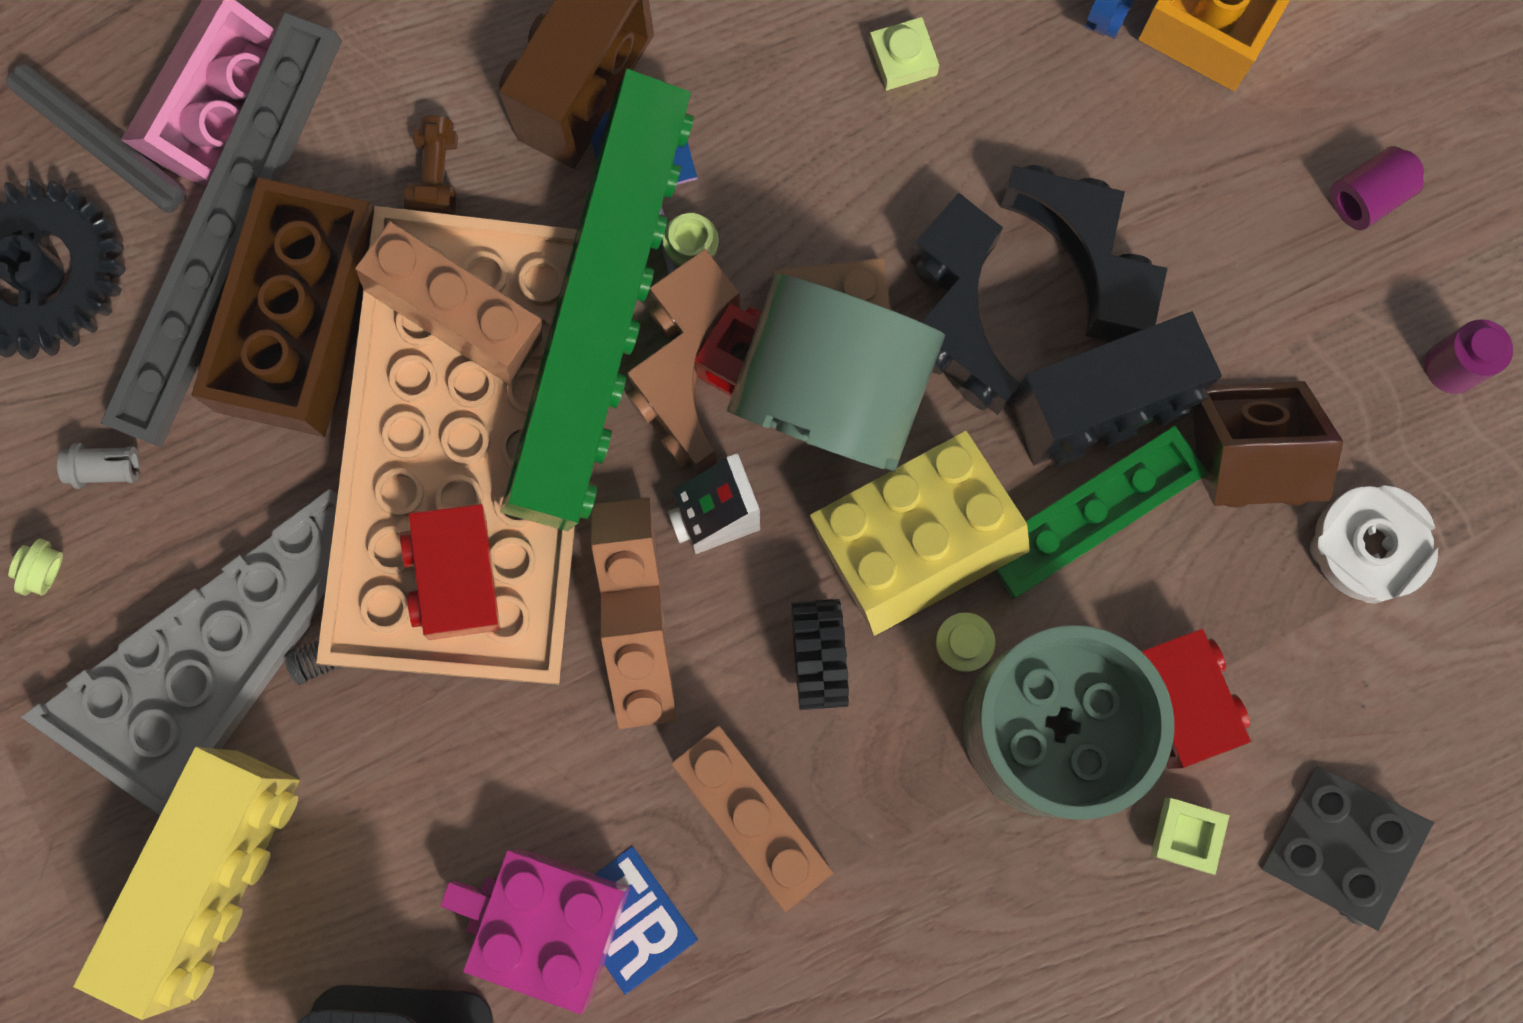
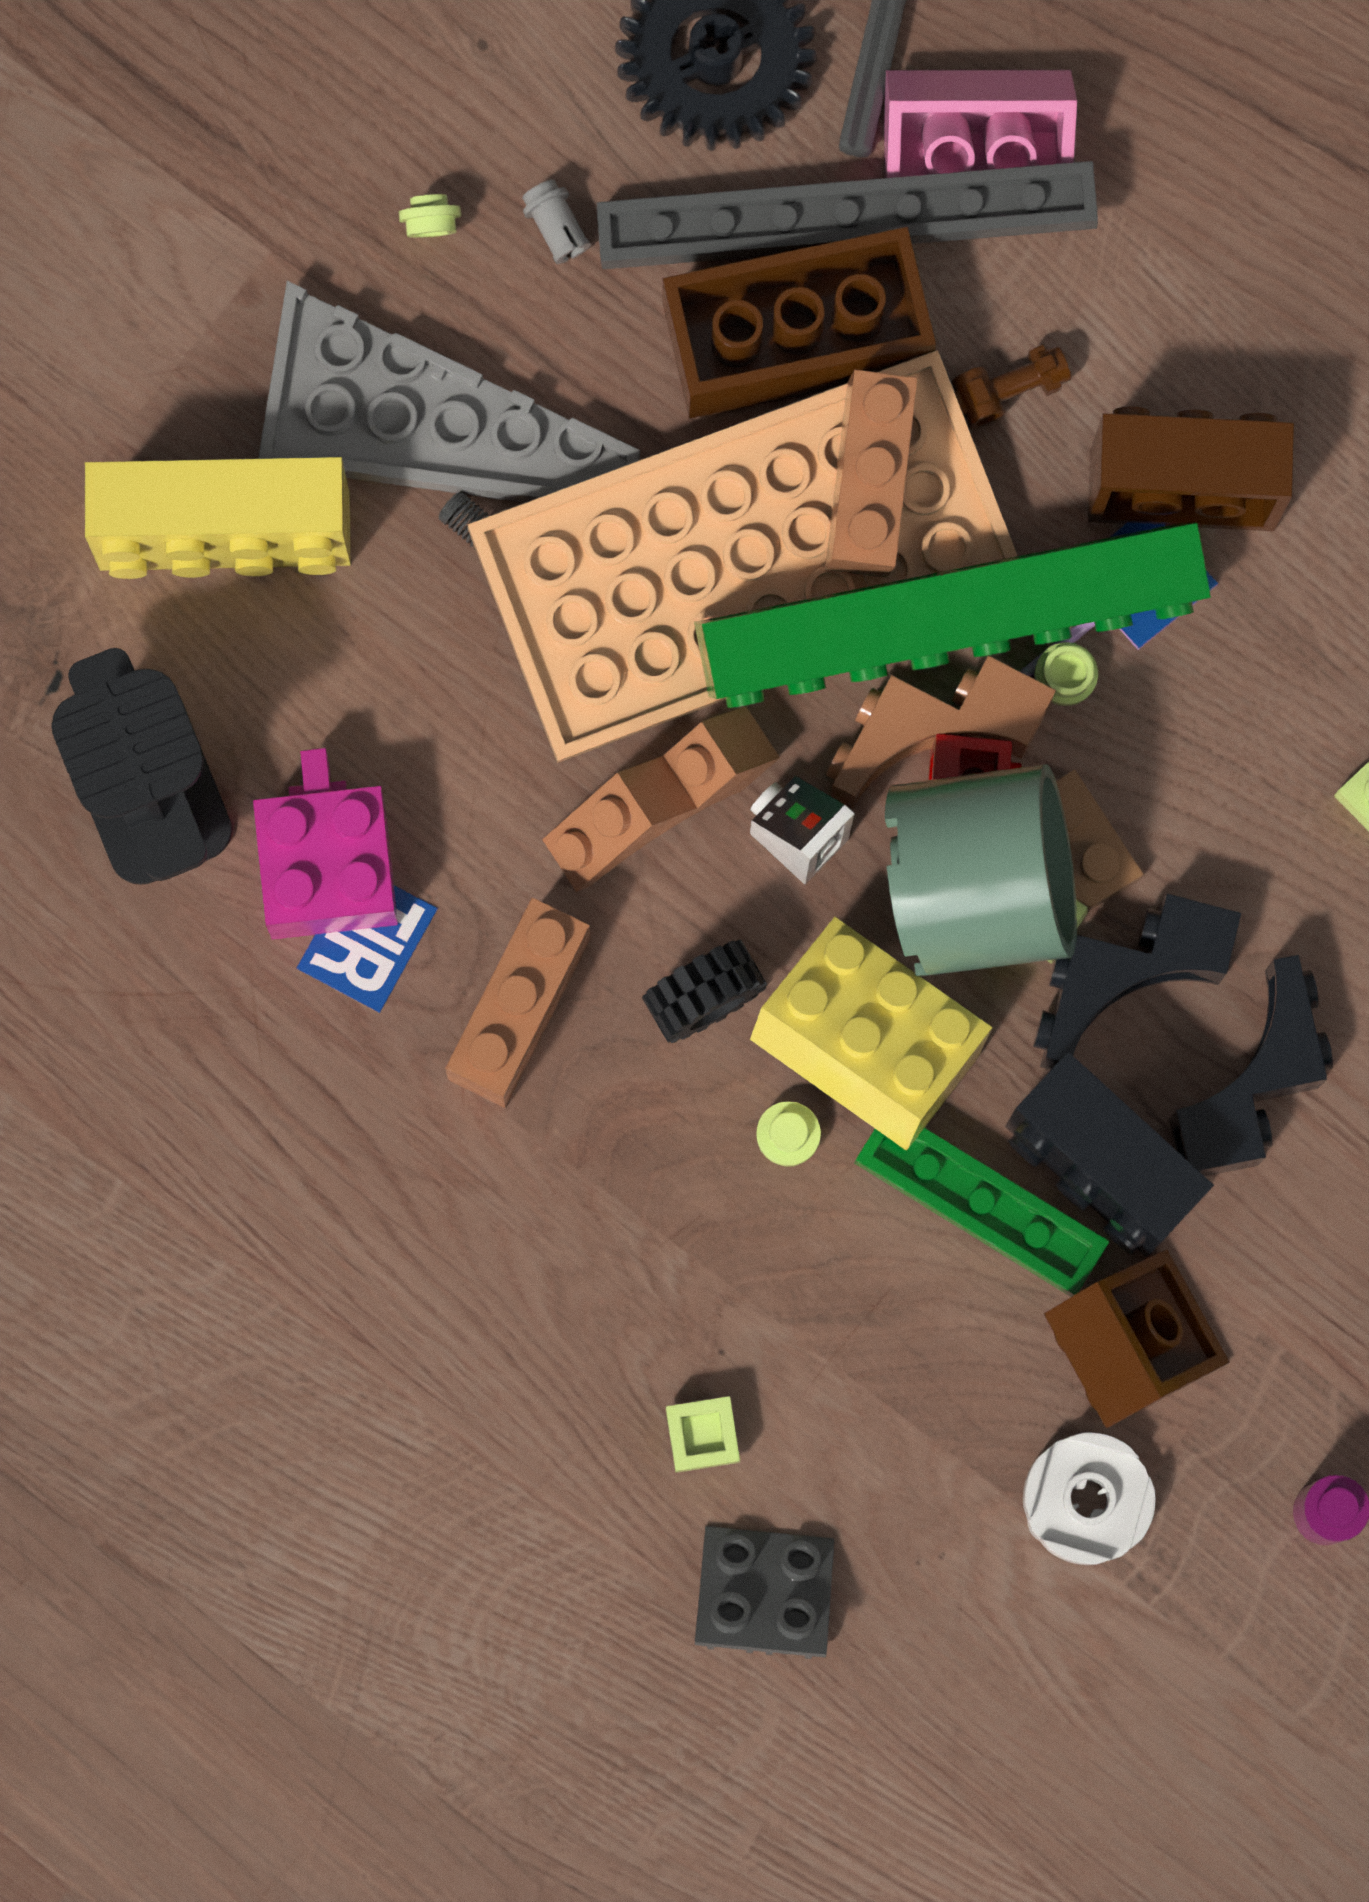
camera: 60 degrees right, 0 degrees up
red brick [400,504,501,640] -> none
sand green brick [962,625,1174,820] -> none
red brick [1141,628,1251,769] -> none

